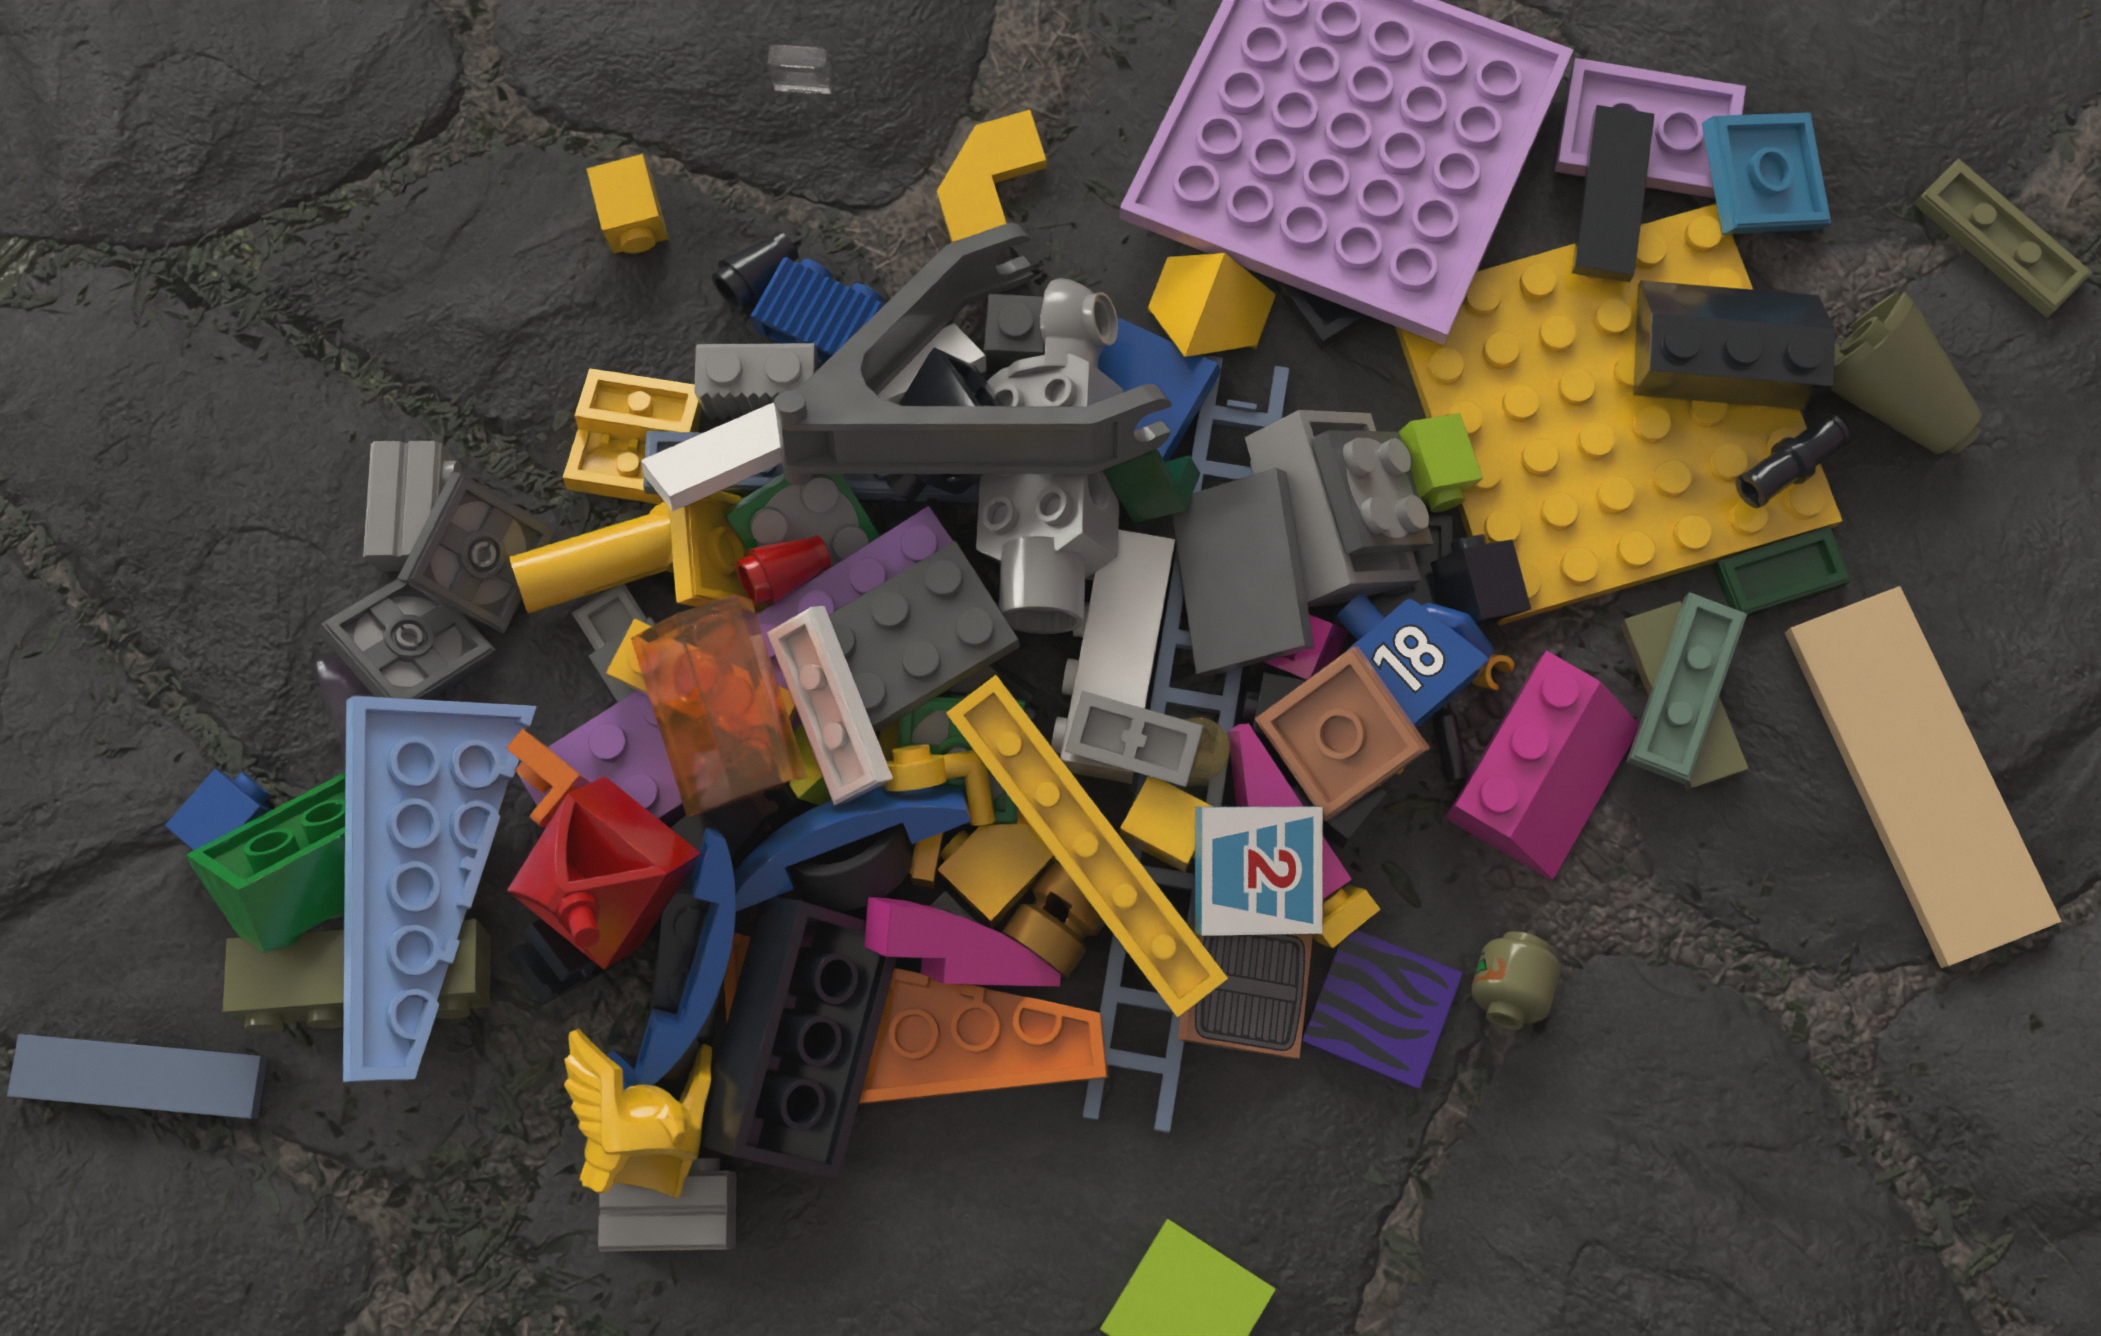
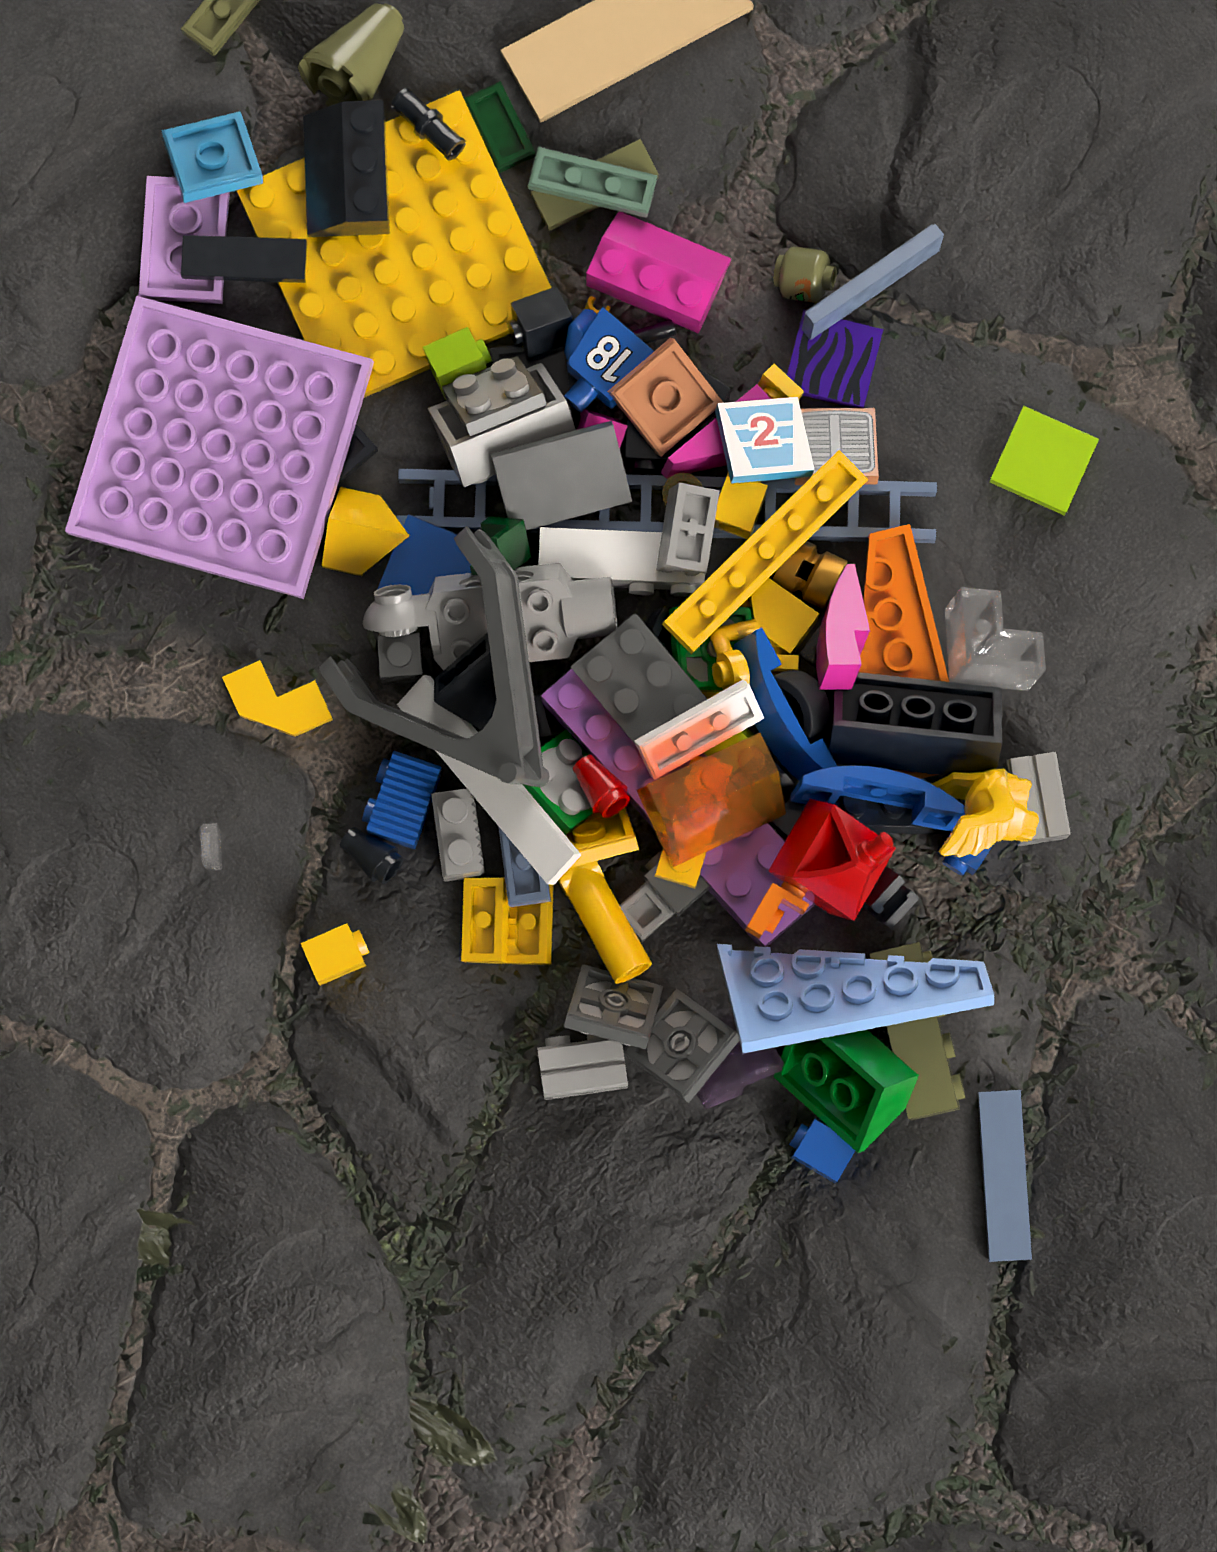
camera: 105 degrees left, 5 degrees up
none -> sand blue tile [802,224,944,340]
none -> clear brick [945,587,1046,691]

